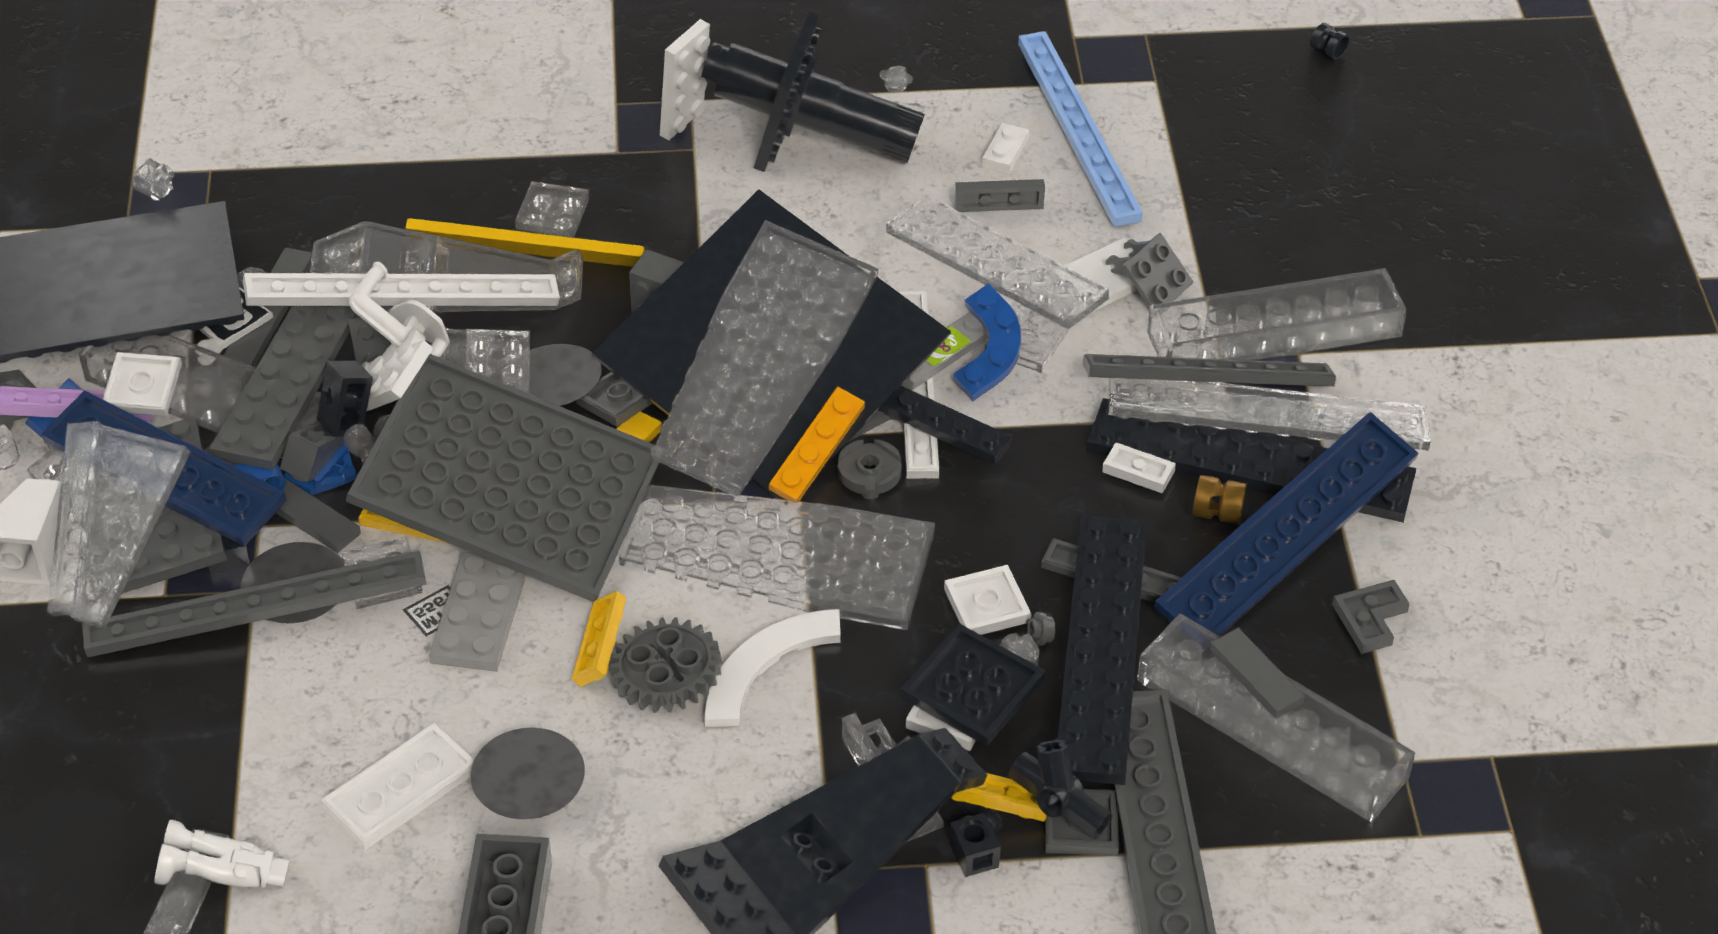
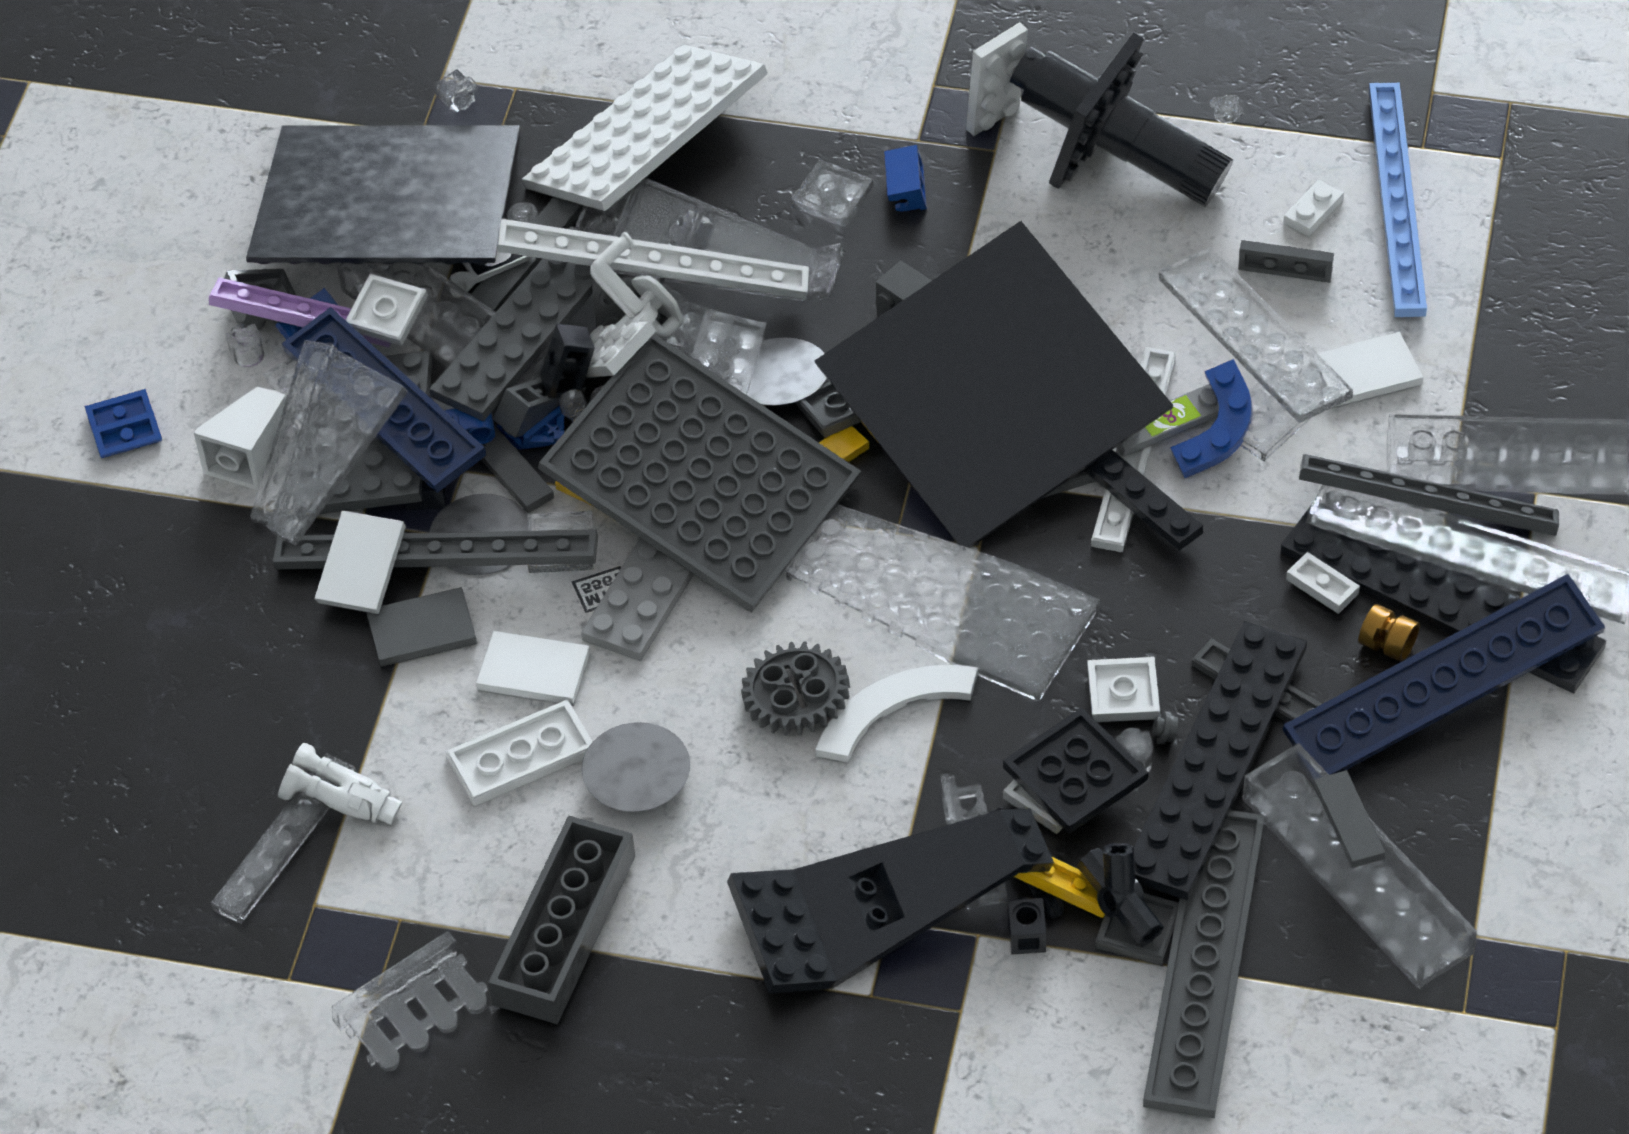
camera: 20 degrees right, 5 degrees up
yellow tile [405,218,645,267] -> none
yellow plate [571,590,627,687] -> none
clear wing [651,220,879,497] -> none
light orange plate [769,386,865,505] -> none
dark grey plate [837,439,902,499] -> none
dark grey plate [1106,233,1194,316] -> none
dark grey plate [1332,579,1410,654] -> none
none -> white tile [314,511,406,614]
none -> dark grey tile [366,587,477,667]
none -> white tile [476,631,590,705]
none -> white plate [522,45,768,211]
none -> blue hinge [884,145,927,211]

